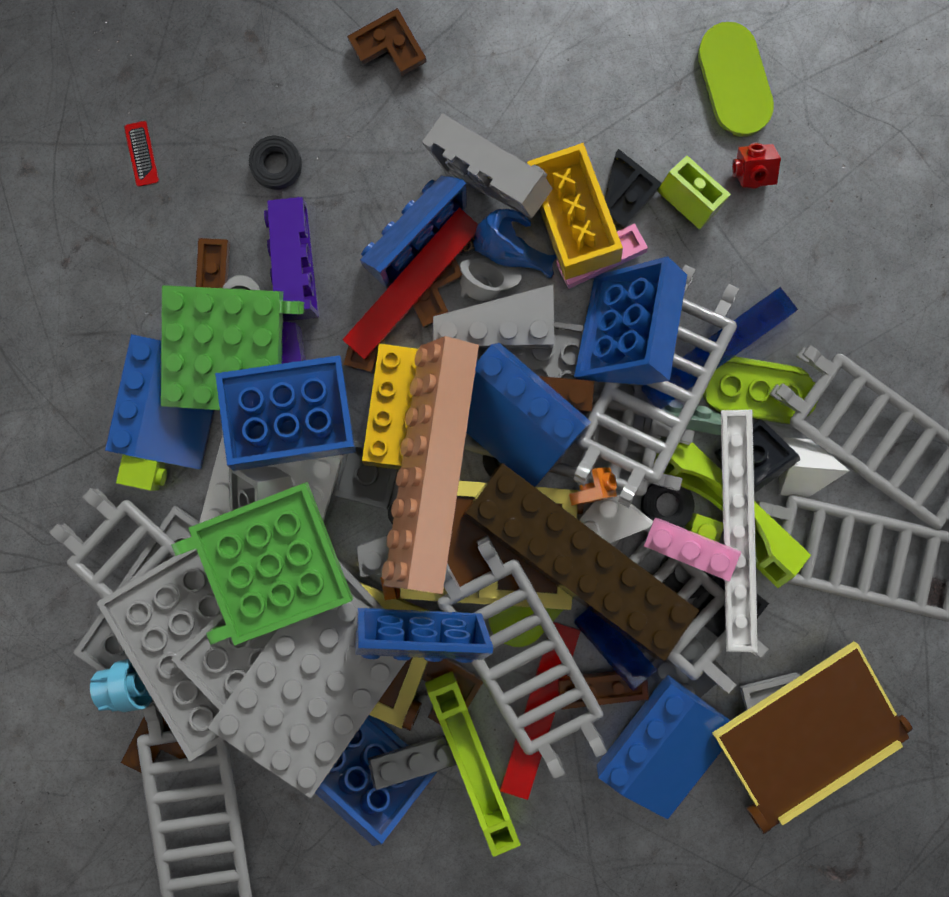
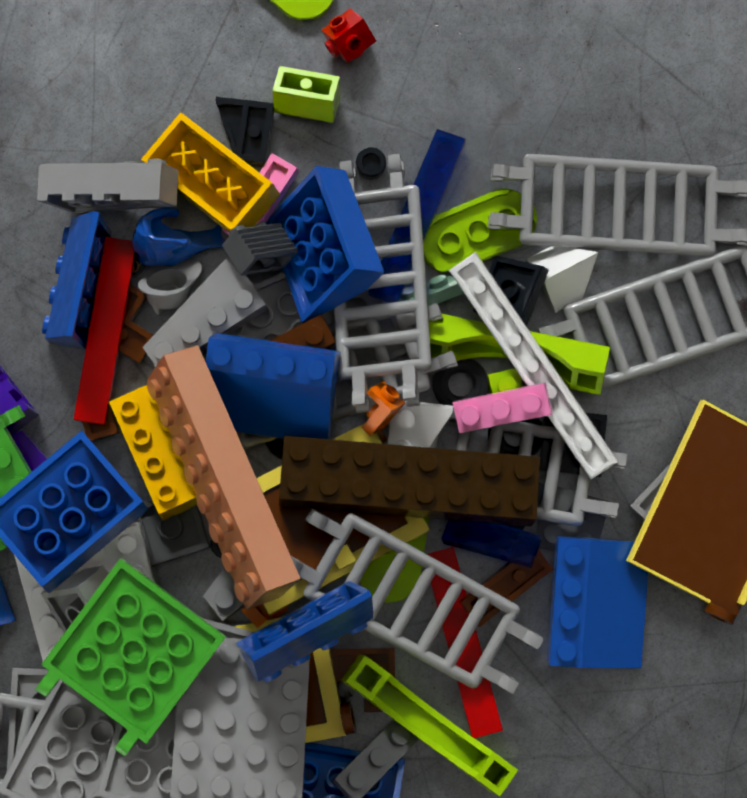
camera: 30 degrees left, 5 degrees down
none -> dark grey brick [222,222,298,276]
none -> black tile [356,147,386,180]

